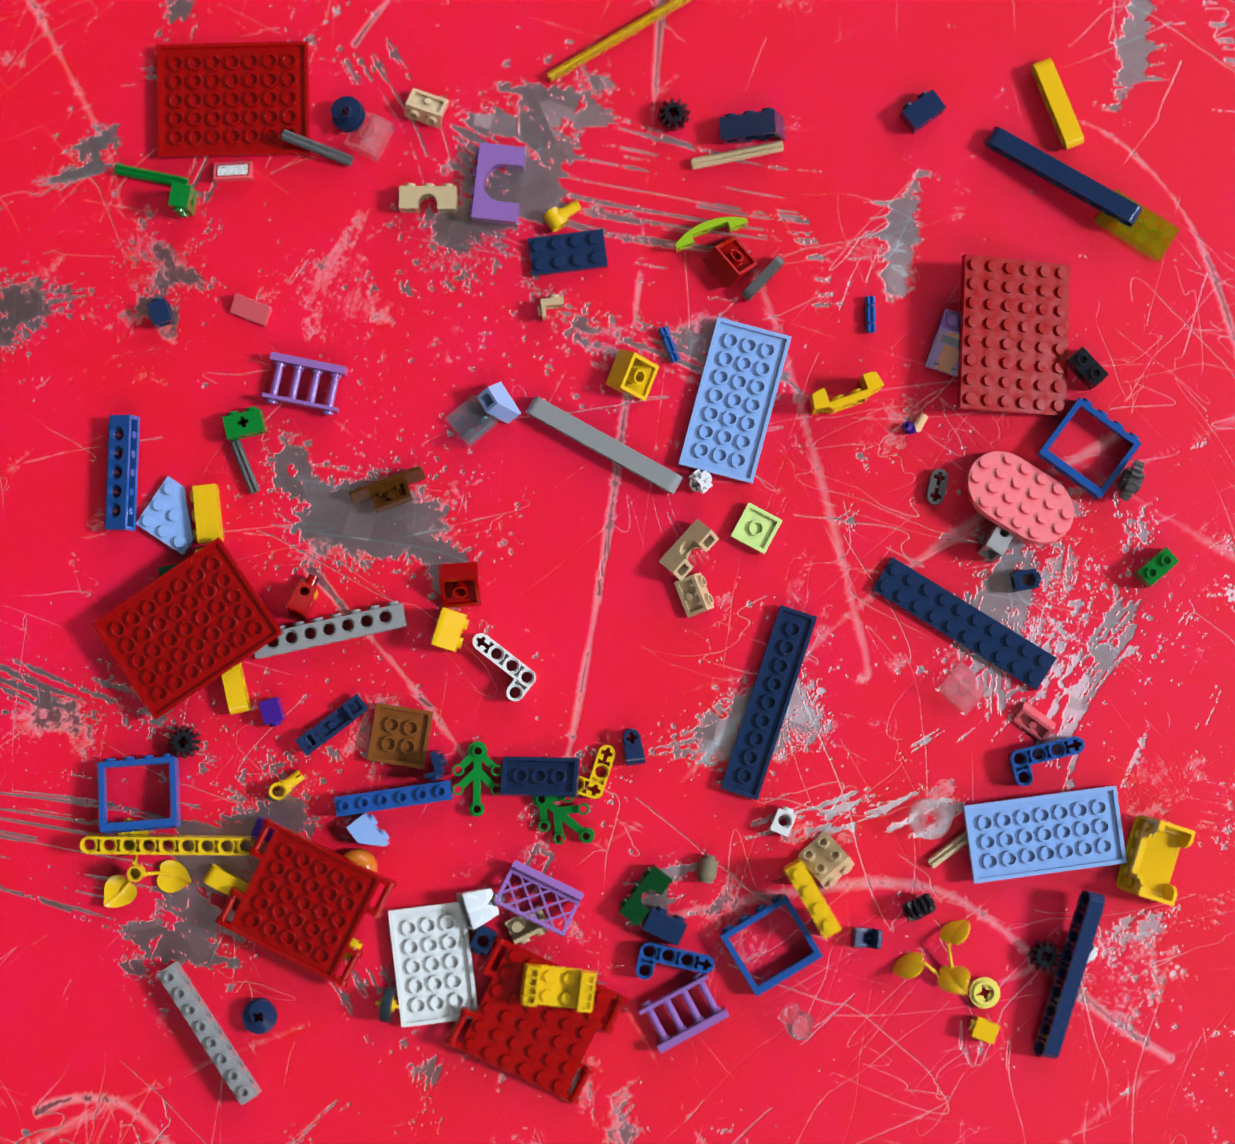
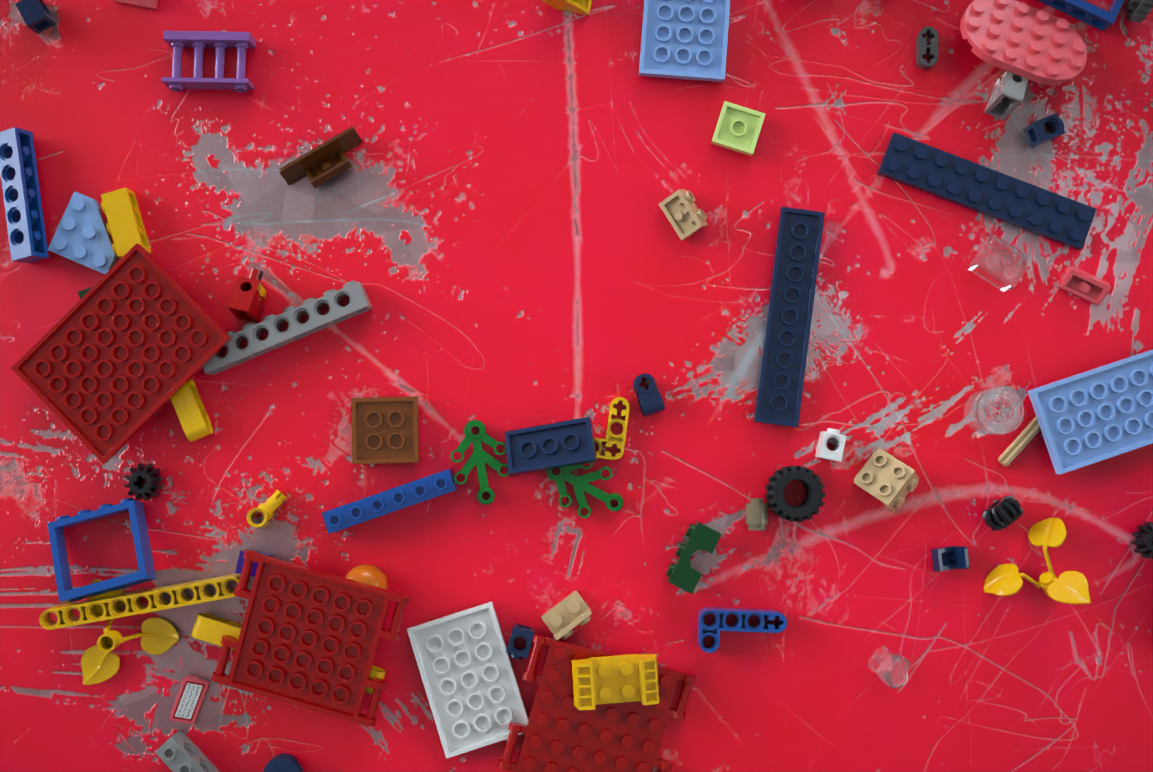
camera: 15 degrees left, 0 degrees up
green brick [222,407,268,441] -> none
dark grey axle [230,440,260,494] -> none
dark purple brick [258,697,286,727] -> none
dark blue slope [295,694,368,756] -> none
light blue slope [346,813,390,847] -> none
black wheel [376,987,399,1023] -> none
dark blue bracket [424,750,448,781] -> none
yellow slope [431,607,469,652] -> none
red slope [439,561,481,608] -> none
clear light blue bracket [446,395,499,448] -> none
torso [456,888,505,930] -> none
white beam [473,633,536,701] -> none
light blue slope [476,382,521,424] -> none
medium lavender fence [494,860,585,937] -> none
light grey beam [526,396,683,495] -> none
medium lavender fence [638,973,729,1053] -> none
dark blue brick [642,906,688,946] -> none
tan arch [659,519,719,581] -> none
white gear [688,469,713,494] -> none
blue window [720,894,823,996] -> none
yellow arch [782,858,842,939] -> none
yellow brick [968,1015,1000,1045] -> none
light yellow gear [969,977,1000,1009] -> none
blue beam [1008,736,1085,786] -> none
none -> slope [169,674,210,724]
none -> black tyre [765,466,825,522]

